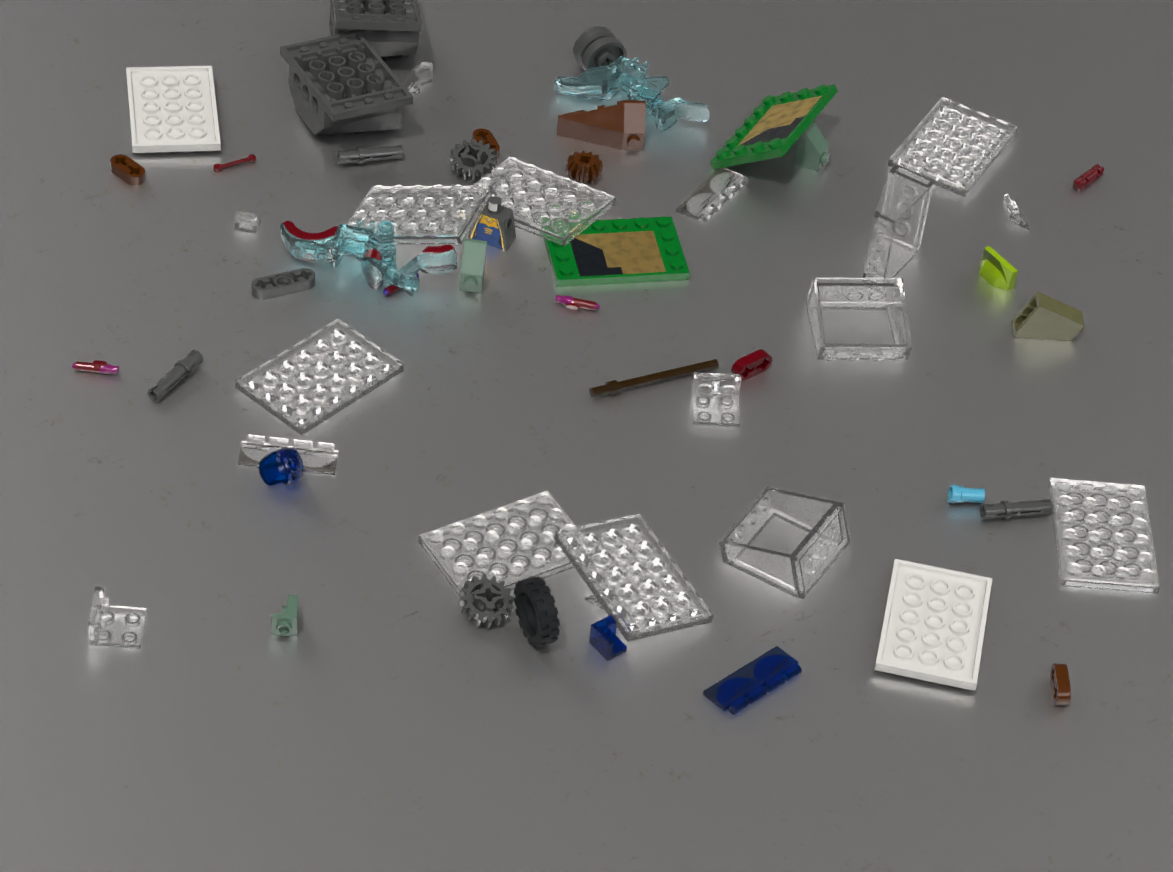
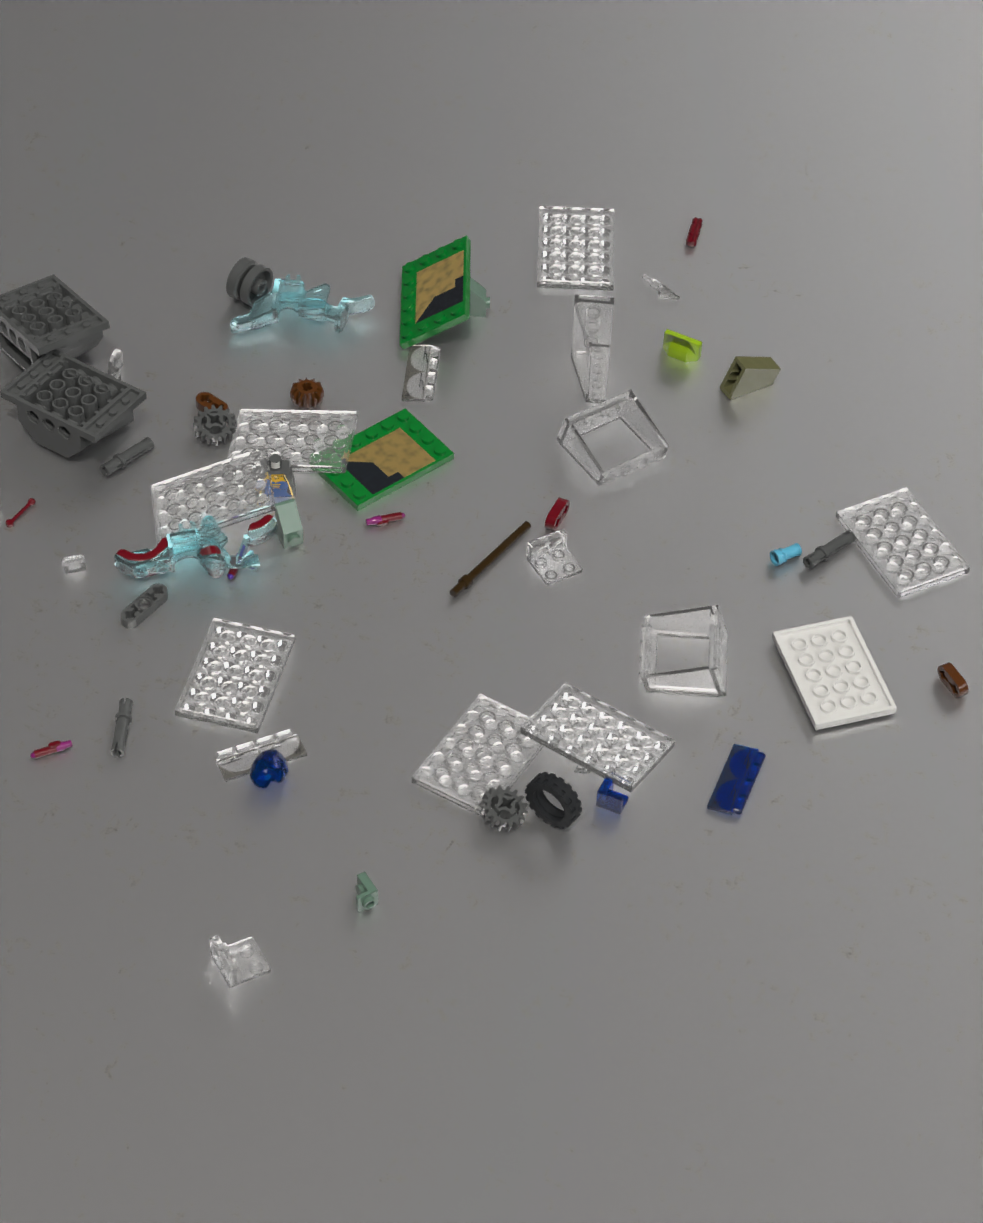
camera: 25 degrees left, 5 degrees up
reddish brown wedge [556,100,646,151] -> none

